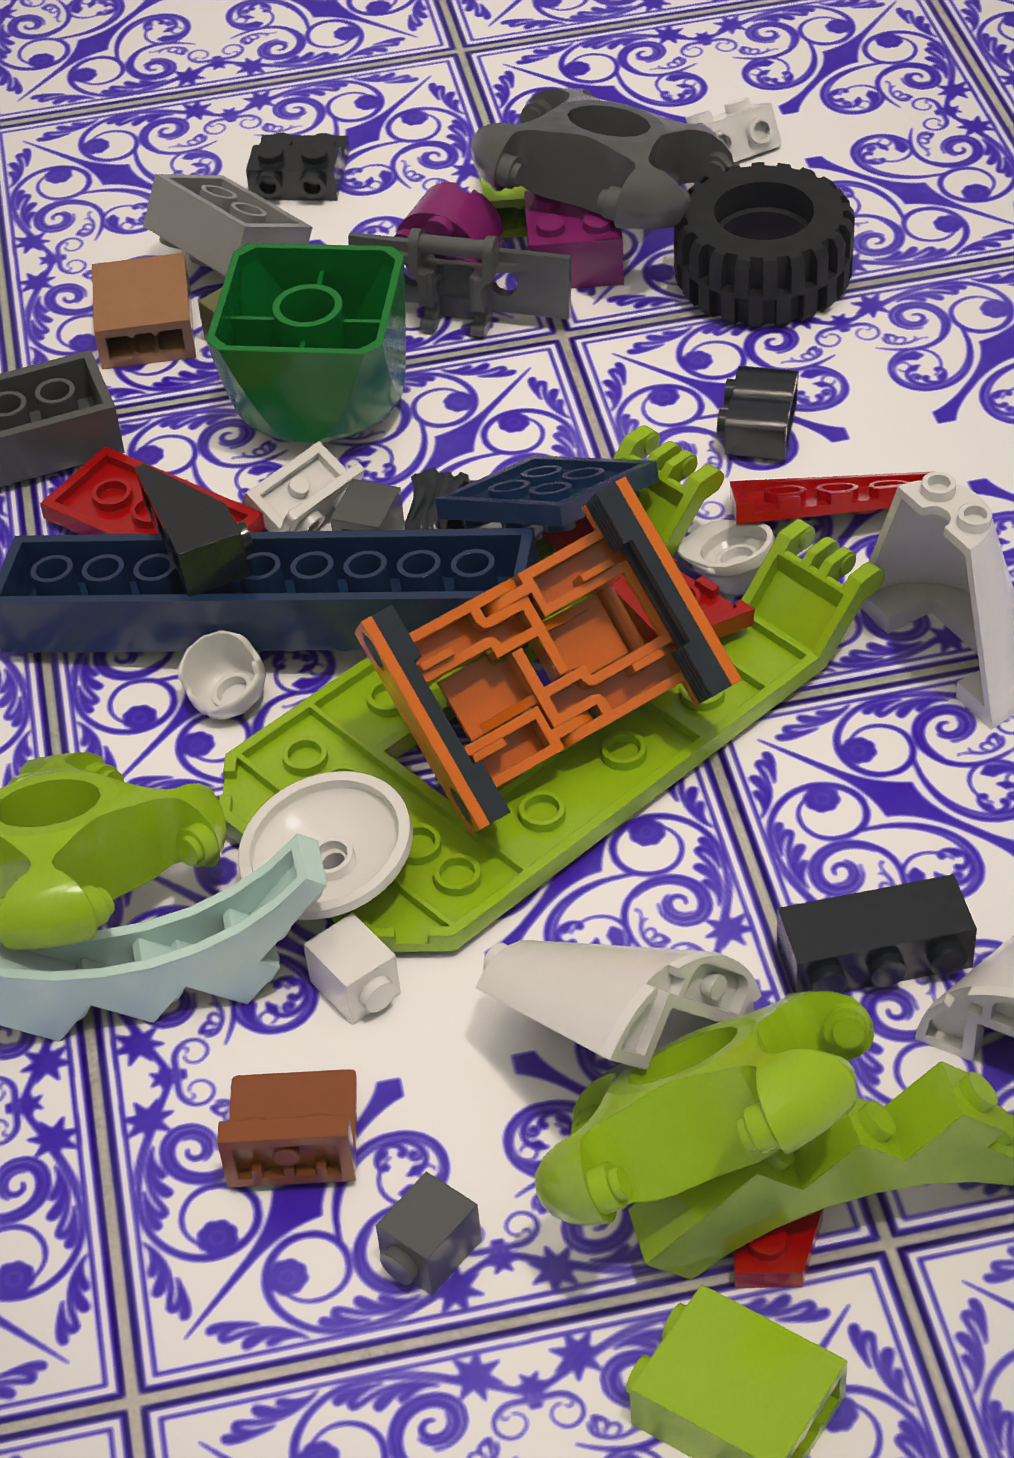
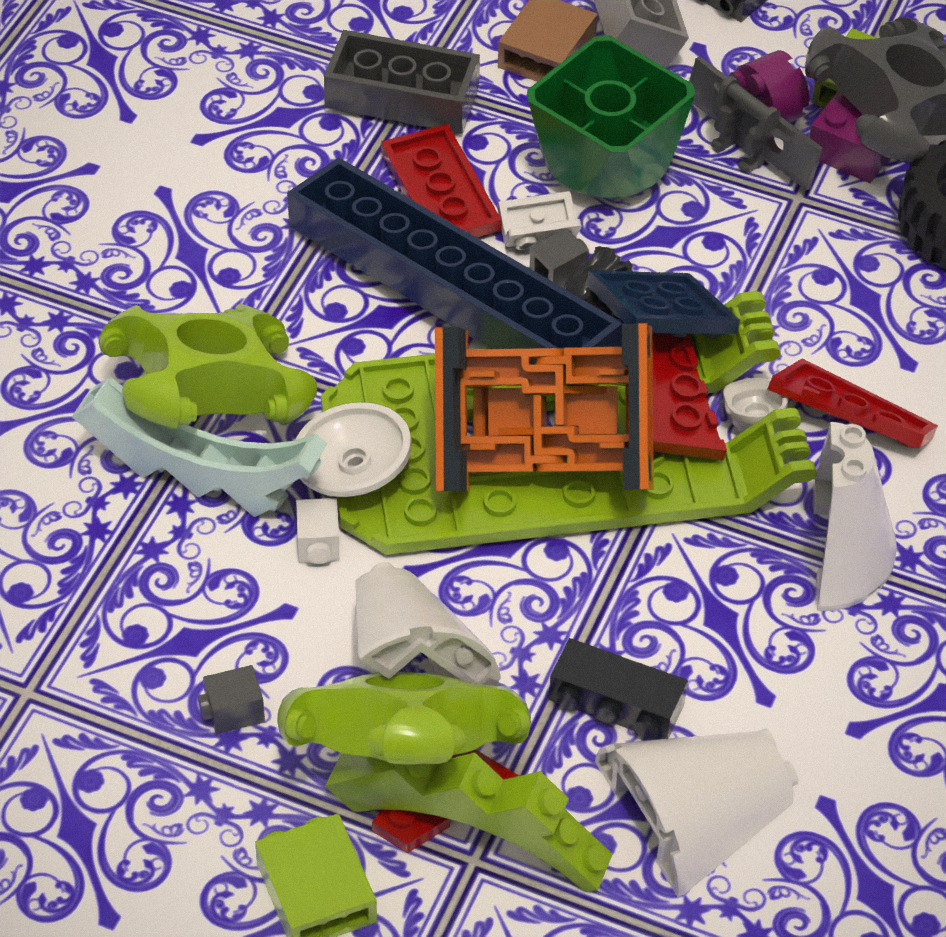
camera: 30 degrees right, 5 degrees up
black slope [135,464,254,597] -> none
white hair [178,630,266,719] -> none
dark orange bracket [217,1069,357,1188] -> none
black brick [716,366,799,460] -> none

